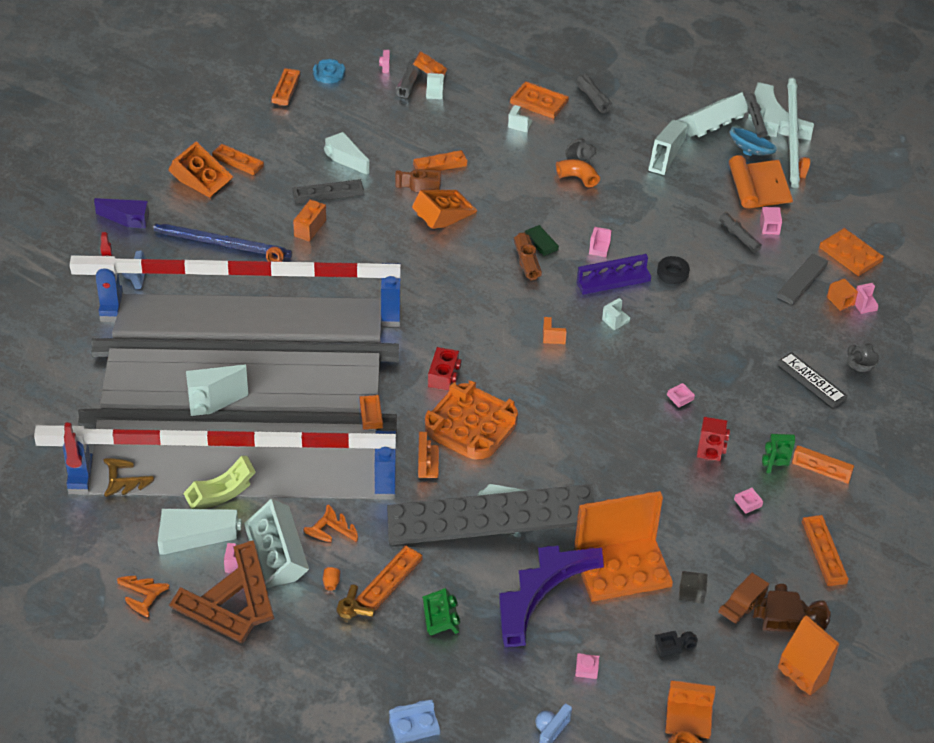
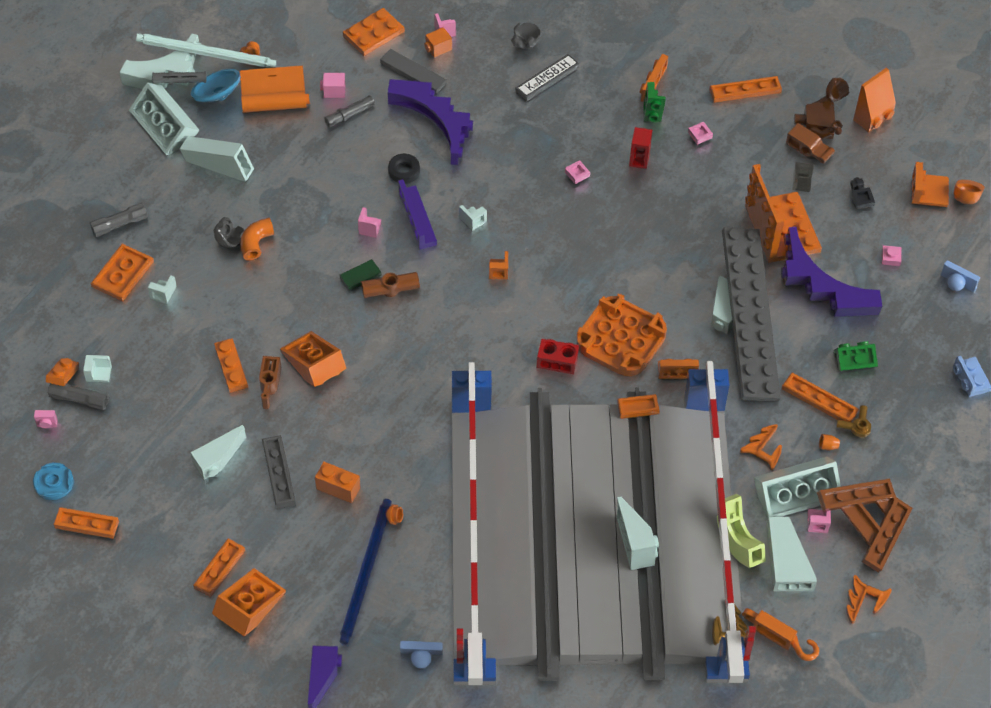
camera: 90 degrees left, 10 degrees up
none -> dark purple arch [388,79,473,165]
none -> orange piece [742,608,819,661]

